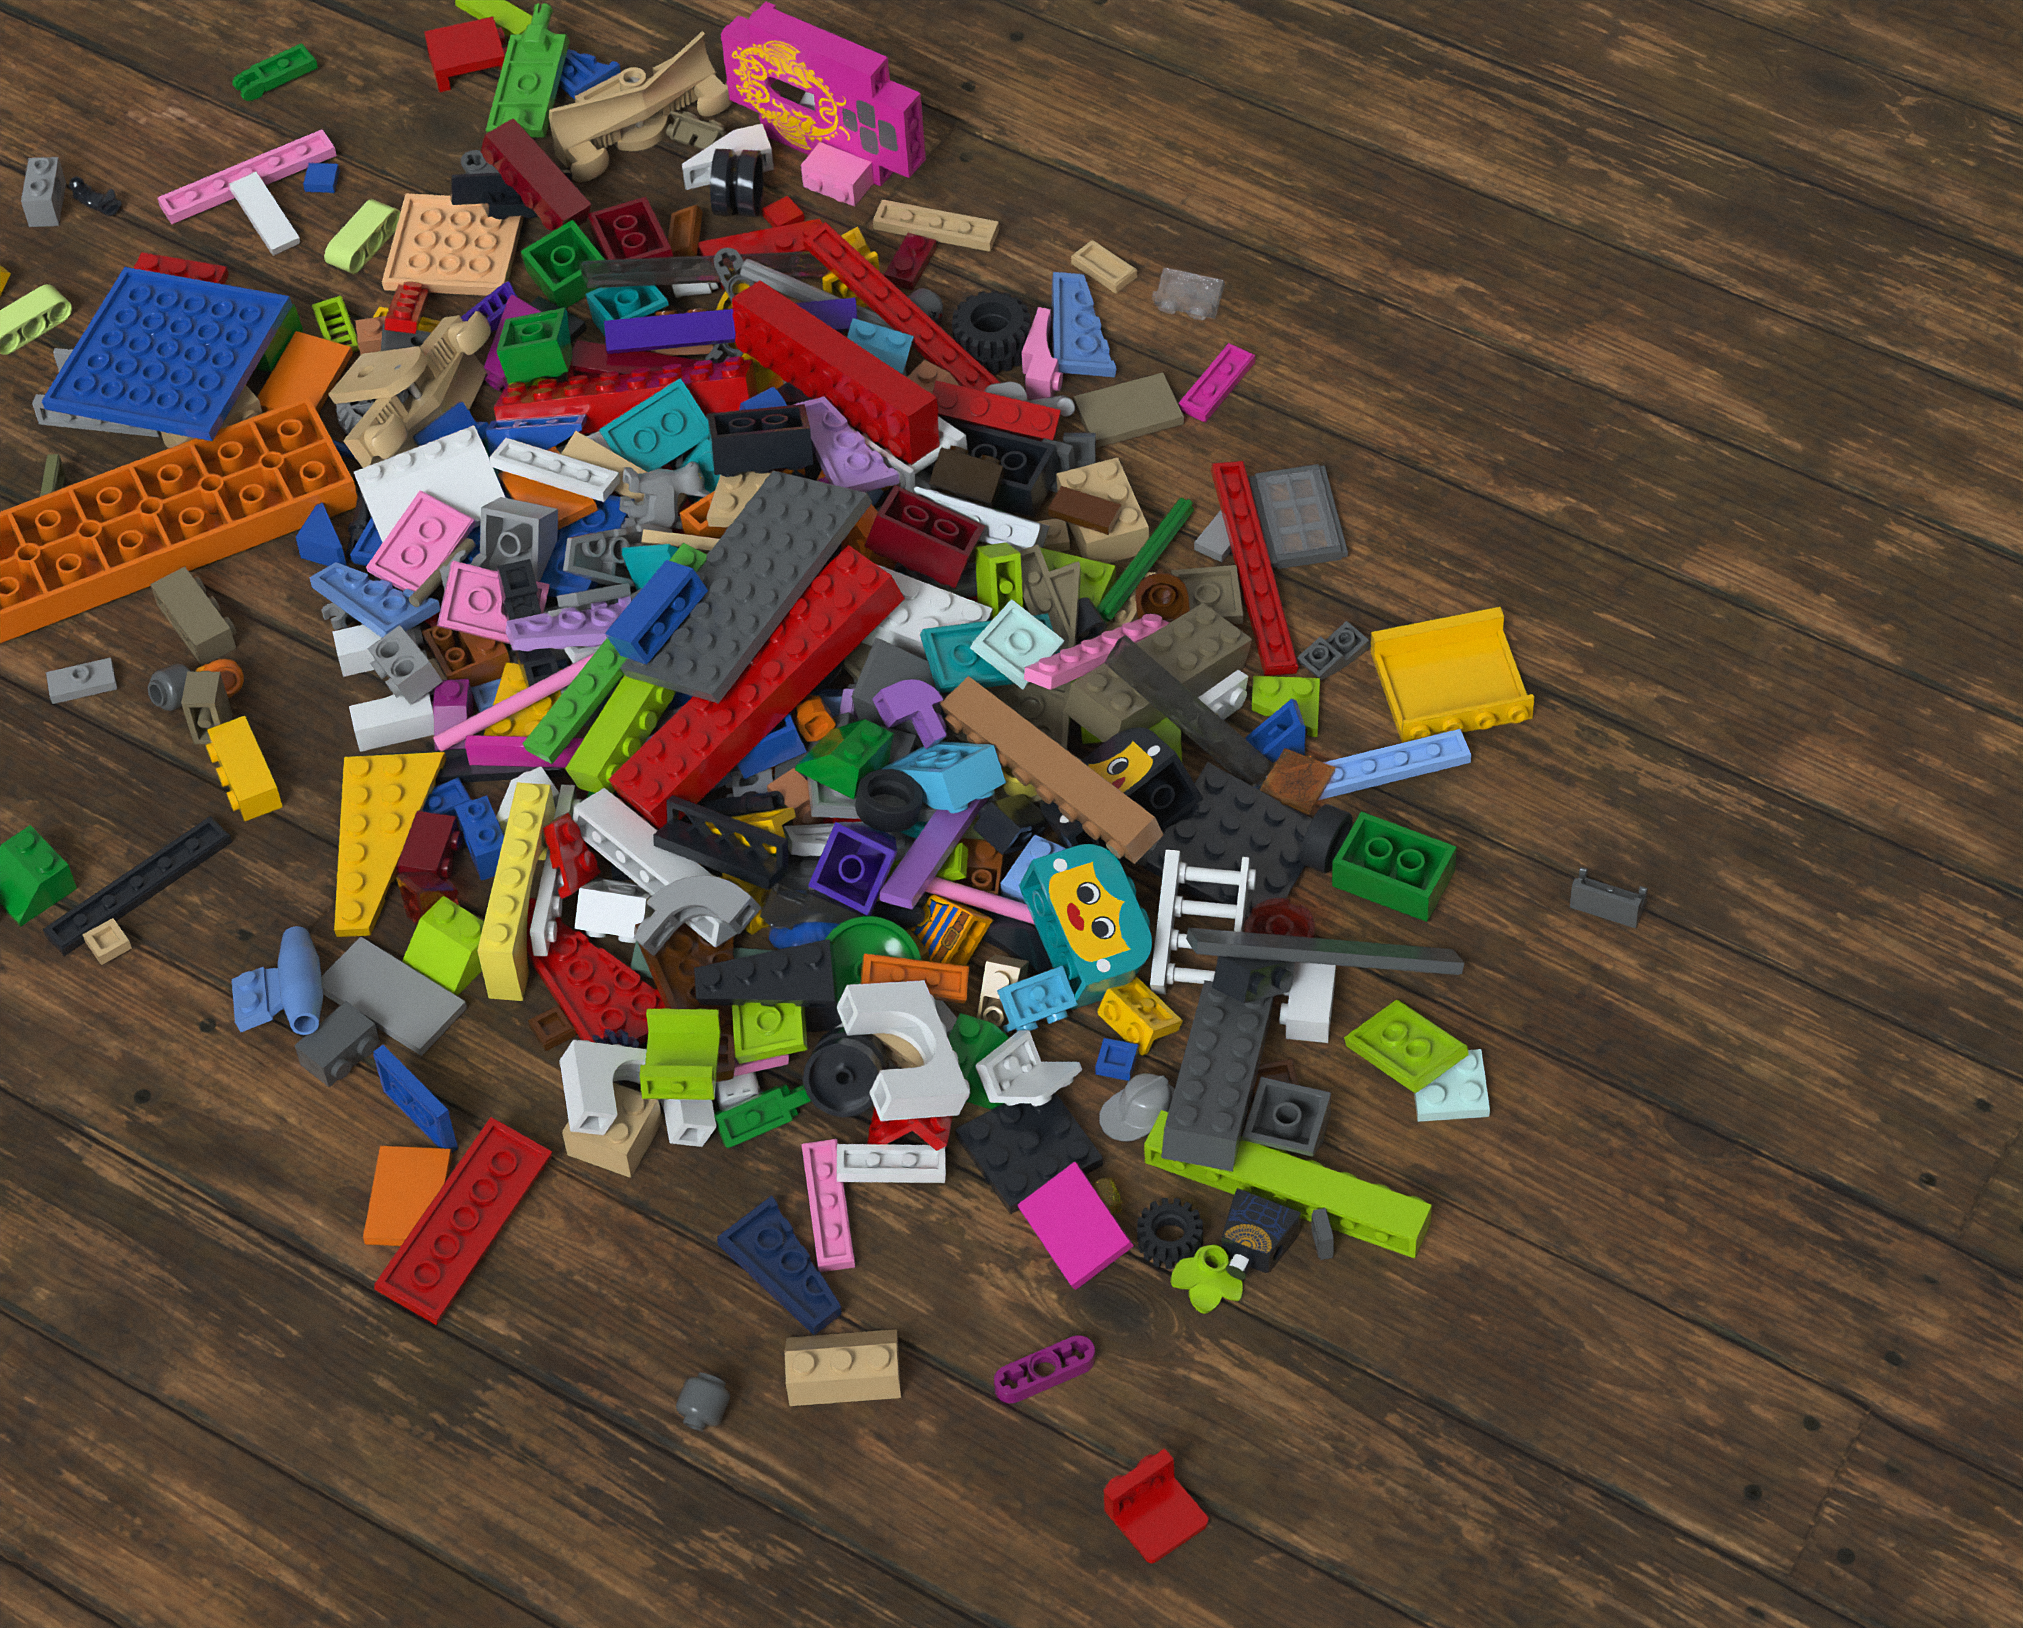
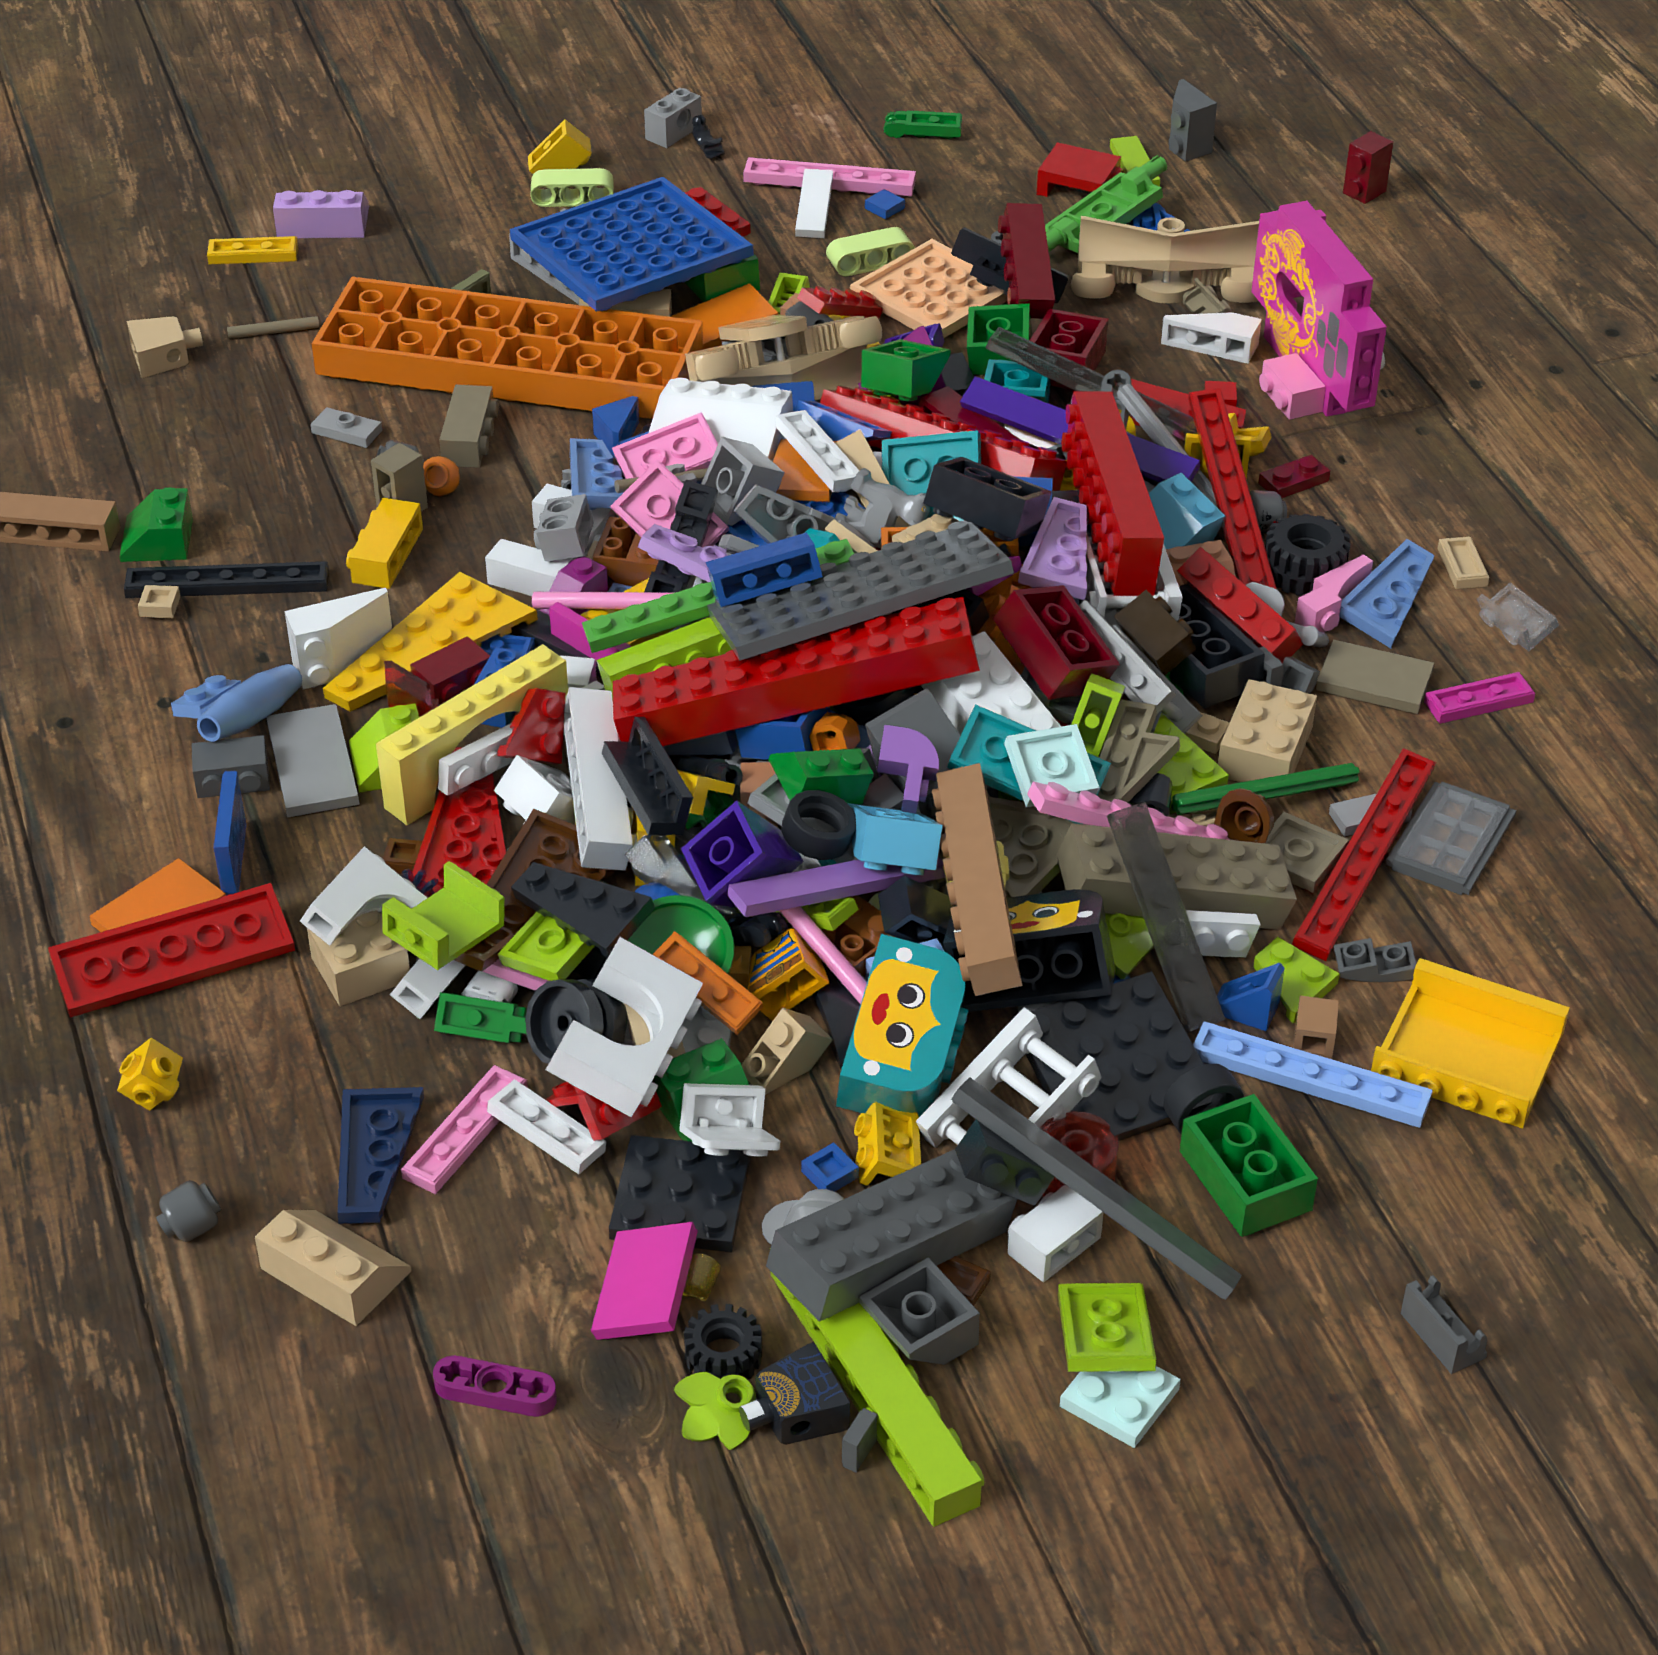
camera: 35 degrees right, 10 degrees down
light grey arch [633,875,761,956] -> none
dark orange tile [668,204,703,263] -> none
black wheel [710,149,764,217] -> none
tan plate [873,199,999,252] -> none
medium azure bracket [997,966,1078,1033] -> none
reddish brown tile [1048,486,1122,535] -> none
red bracket [1103,1448,1208,1563] -> none
clear orange piece [1259,748,1335,814] -> none
none -> yellow brick [117,1037,183,1111]
none -> white slope [285,588,392,689]
none -> medium nougat brick [1293,996,1339,1059]

